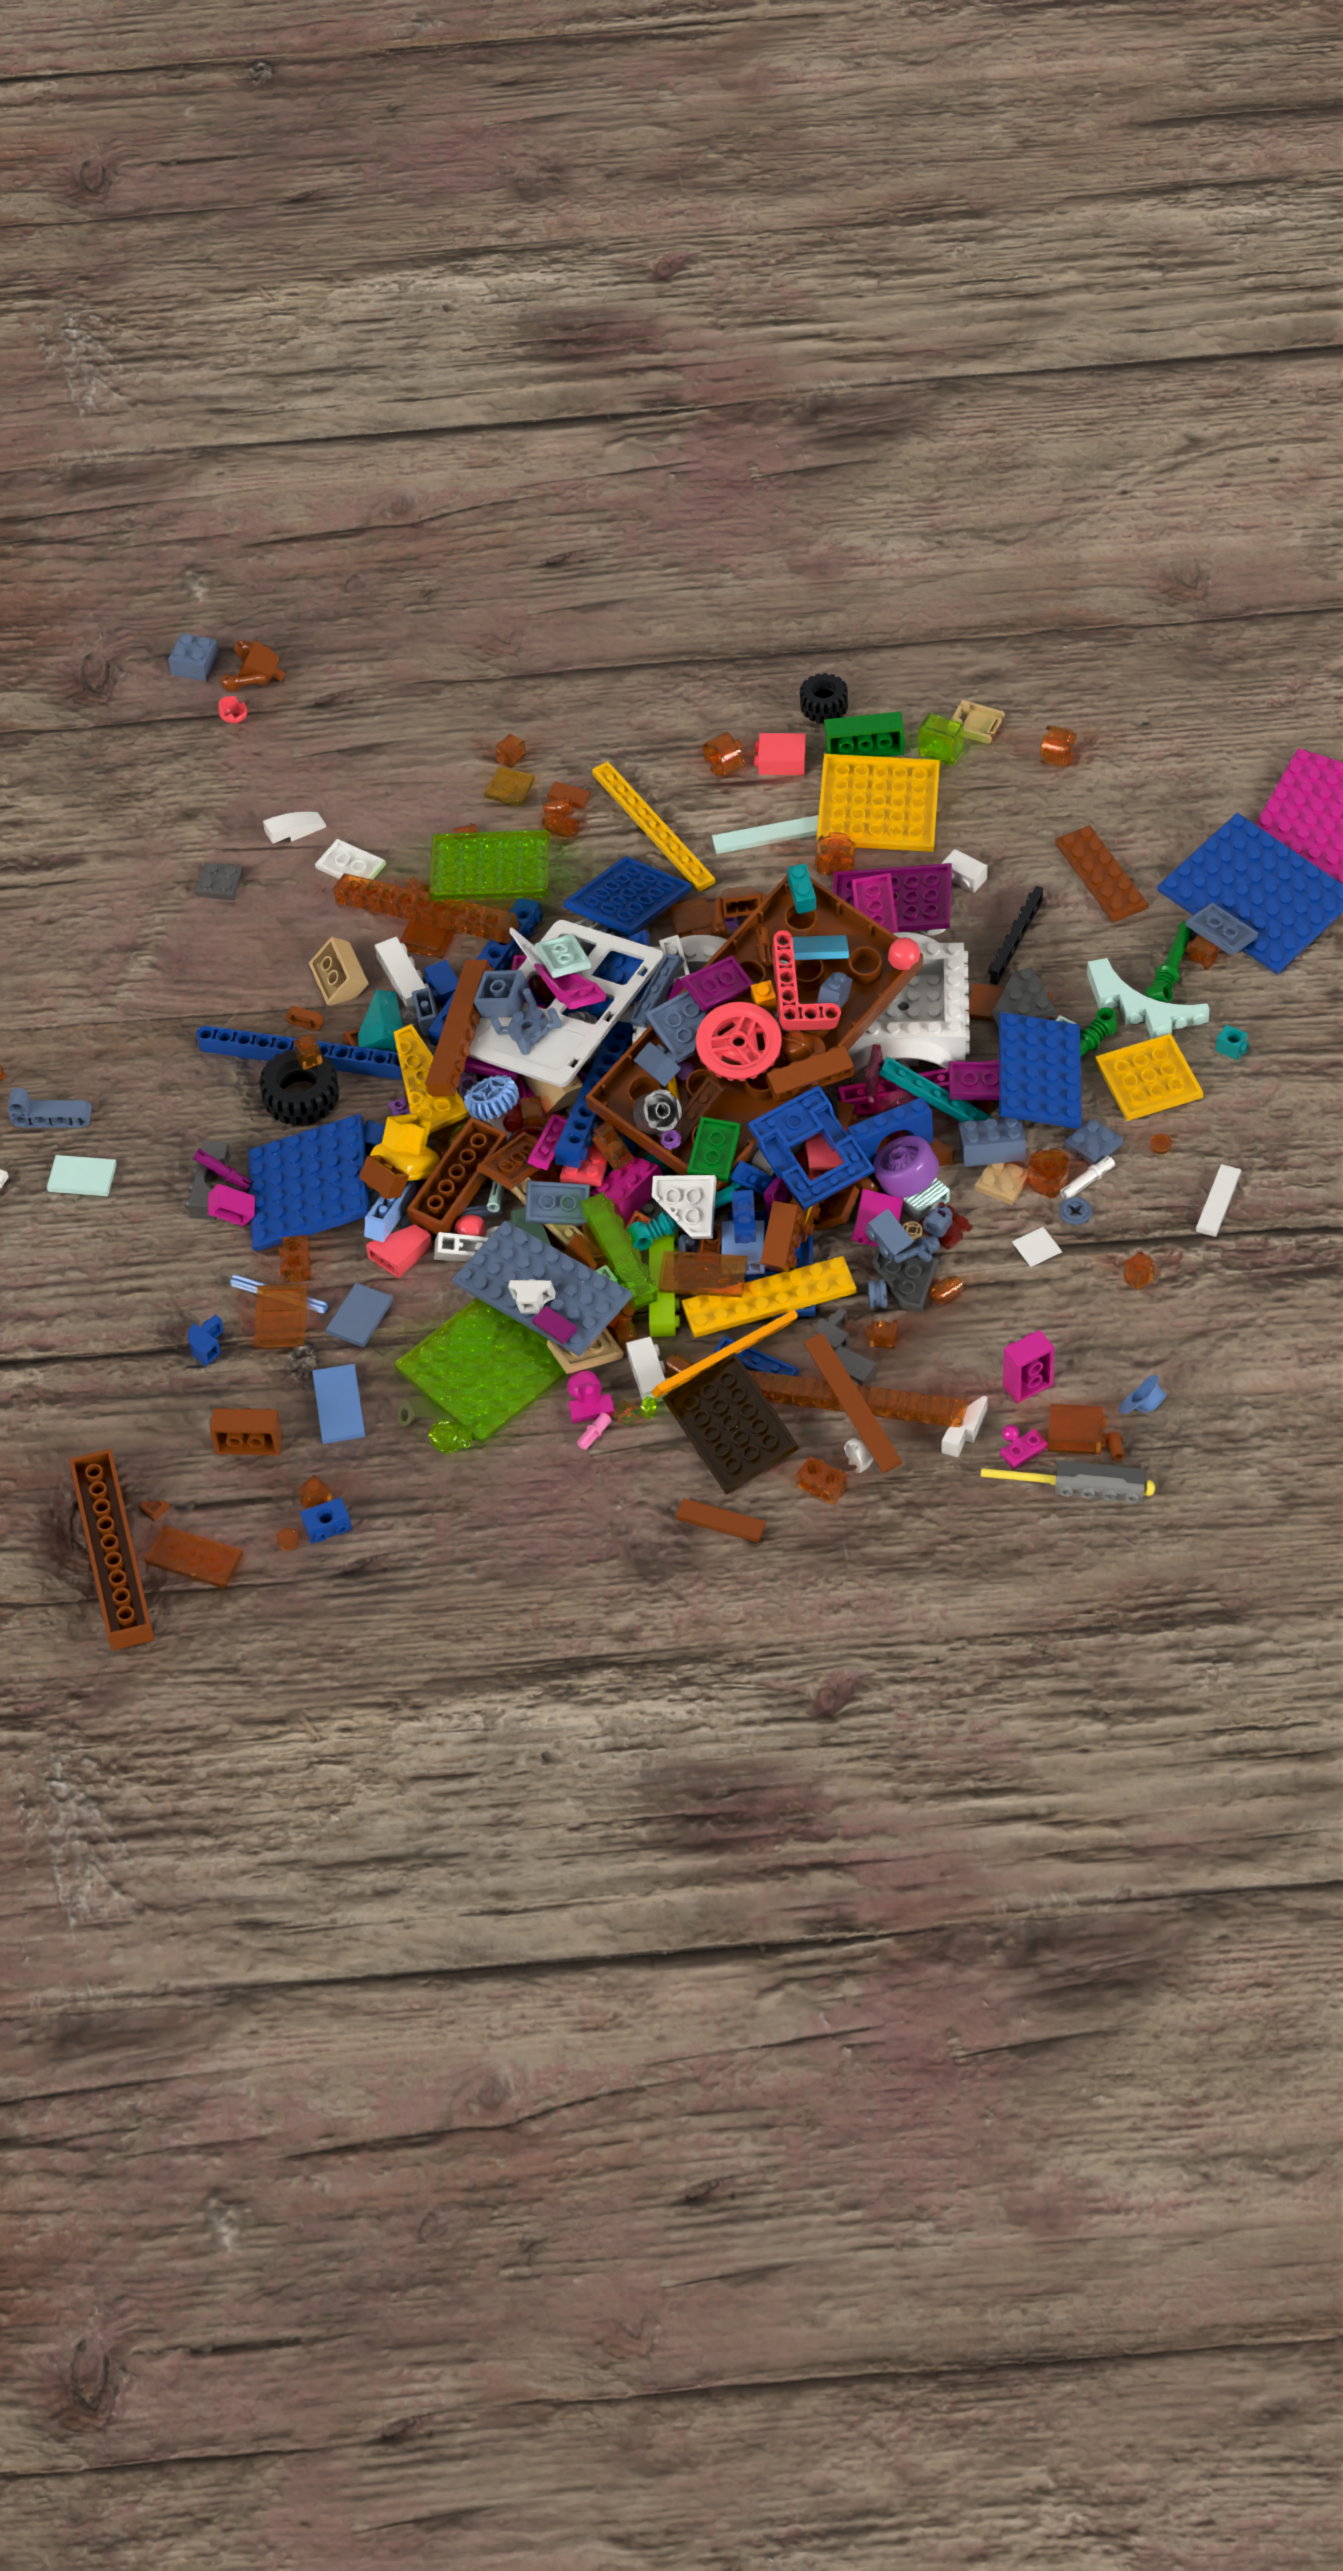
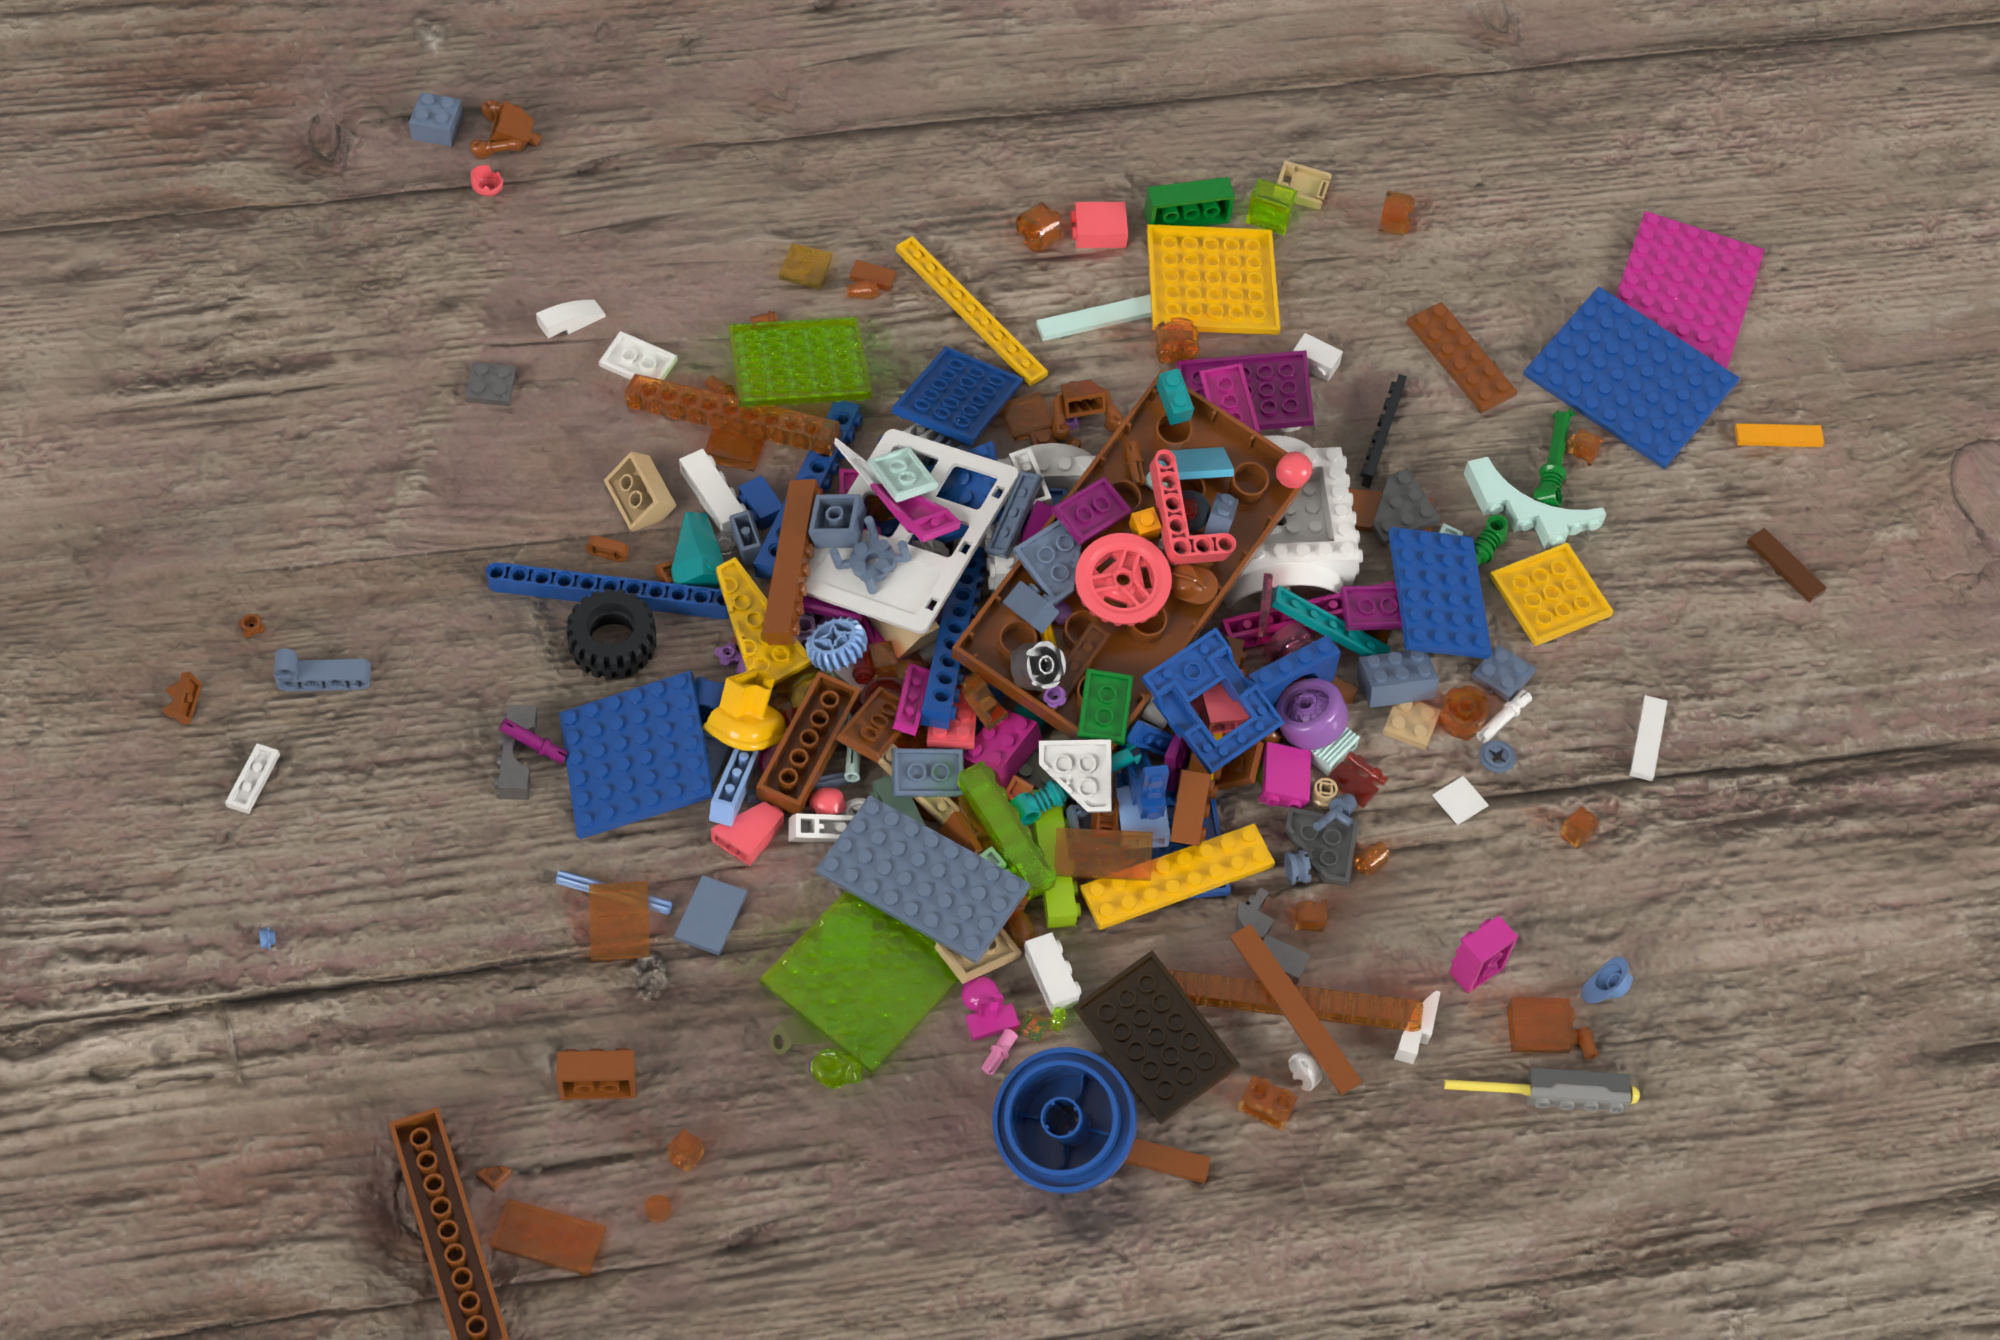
camera: 15 degrees left, 5 degrees up
light aqua tile [47,1155,117,1196] -> none
blue brick [188,1314,224,1366] -> none
dark pink piece [208,1184,255,1227] -> none
clear orange brick [279,1235,311,1283] -> none
clear orange brick [293,1033,323,1070] -> none
blue brick [300,1497,352,1544] -> none
medium blue tile [312,1364,365,1444] -> none
dark orange brick [359,1155,409,1200] -> none
clear orange brick [495,734,526,768] -> none
white brick [508,1279,556,1314] -> none
magenta tile [532,1306,577,1345] -> none
clear orange dish [541,810,579,838] -> none
light orange tile [651,1310,798,1398] -> none
clear orange brick [664,1353,694,1376] -> none
blue tile [714,1335,799,1388] -> none
dark orange brick [767,1046,854,1103] -> none
black tyre [800,673,848,723] -> none
sand blue brick [865,1209,914,1261] -> none
sand blue rock [923,1205,953,1237] -> none
dark pink plate [1000,1425,1048,1470] -> none
clear orange tile [1150,1134,1171,1154] -> none
sand blue tile [1186,903,1258,956] -> none
teal brick [1216,1024,1249,1060] -> none
none -> blue piece [992,1047,1137,1194]
none -> black wheel [1168,490,1210,532]

